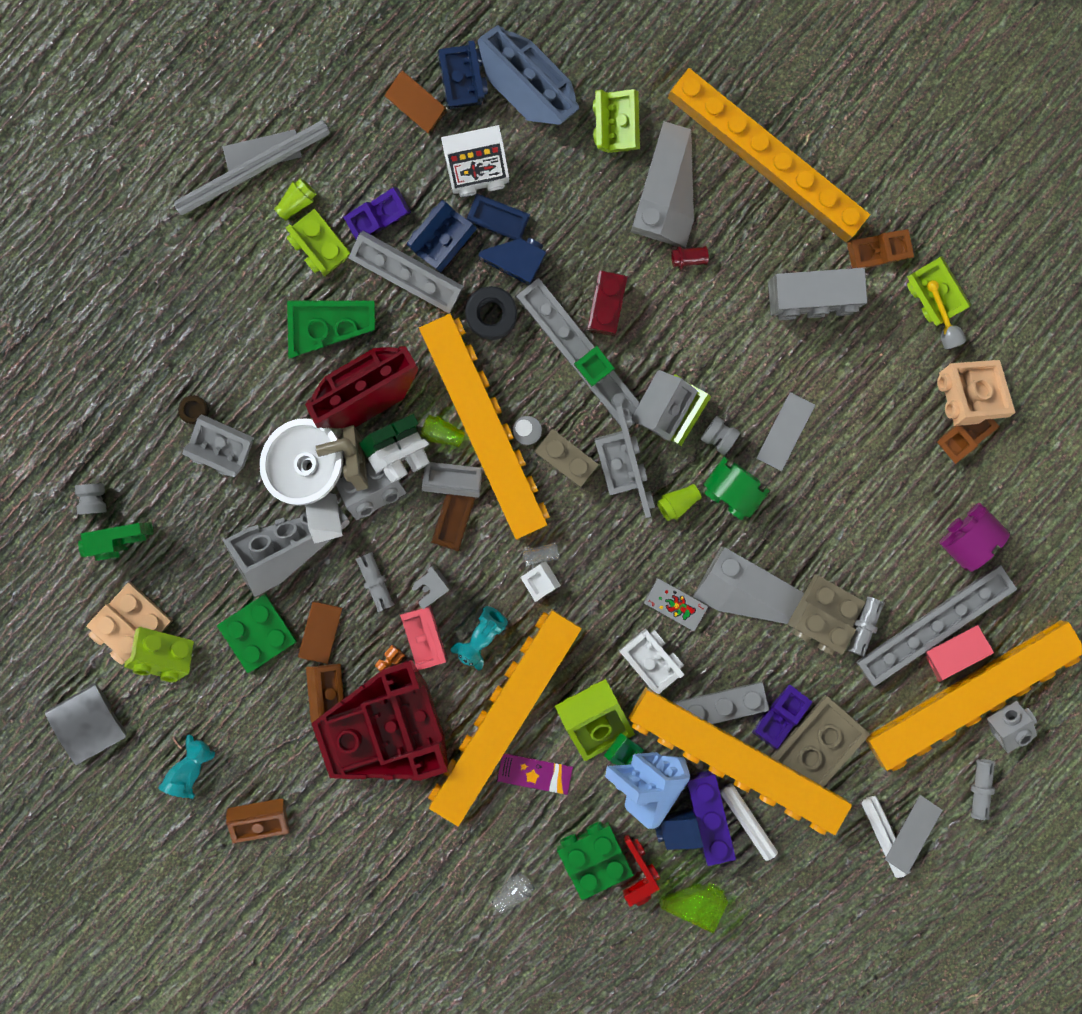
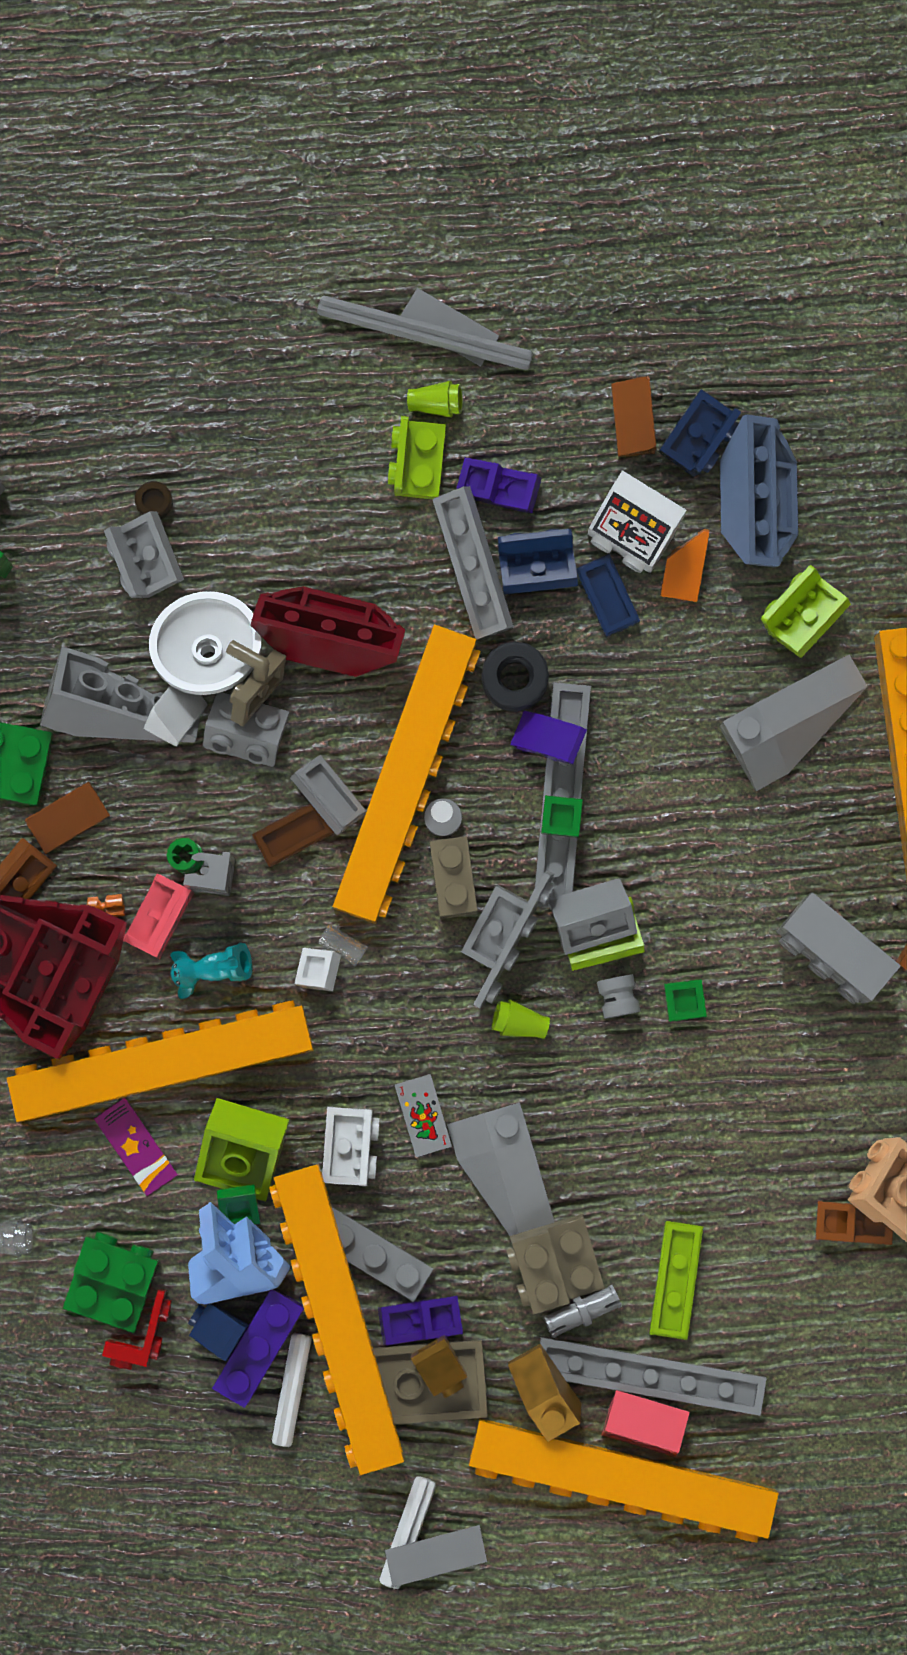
camera: 50 degrees right, 5 degrees down
green wing [287,300,376,359] -> none
light grey pin [355,552,395,612] -> none
white hips [359,414,430,483] -> none
clear neon green cone [420,414,465,448] -> none
dark blue slope [479,238,546,286] -> none
dark red brick [587,271,628,337] -> none
clear neon green slope [659,883,728,934] -> none
dark red pin [671,246,709,270] -> none
green brick [703,456,771,520] -> none
light grey sticker [756,392,815,471] -> none
magenta brick [939,503,1010,572] -> none
light grey pin [971,759,996,820] -> none
light grey brick [987,701,1037,754] -> none
none -> green bush [167,838,204,874]
none -> pearl gold slope [411,1335,467,1398]
none -> pearl gold slope [508,1344,582,1442]
none -> dark purple slope [510,711,587,764]
none -> lime tile [649,1221,703,1340]
none -> orange slope [660,529,709,602]
none -> green plate [663,979,707,1022]

